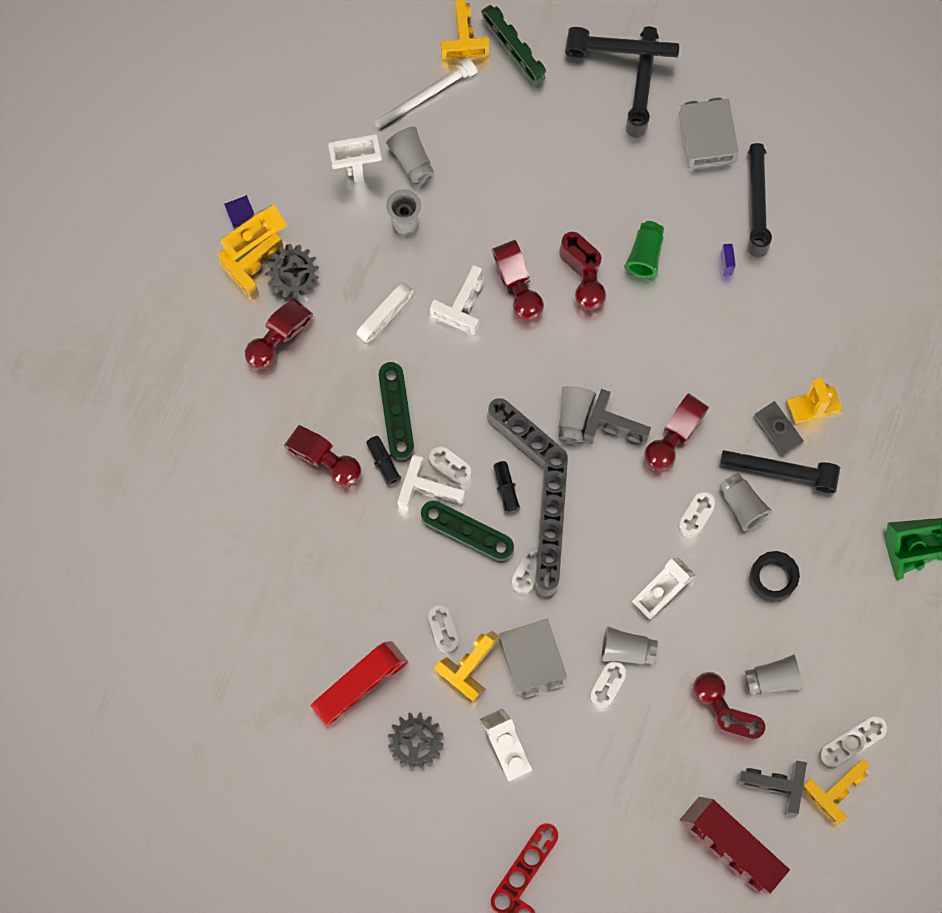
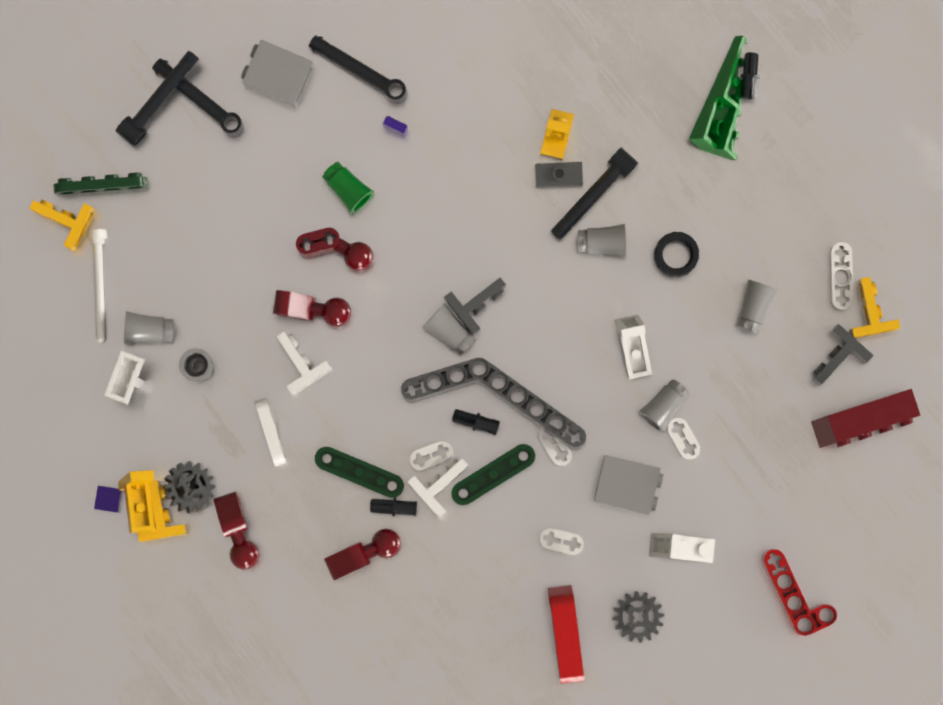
camera: 60 degrees left, 10 degrees up
yellow bracket [434,631,500,702] -> none
dark red beam [644,393,709,471] -> none
white beam [679,492,715,538] -> none
dark red beam [693,672,766,740] -> none

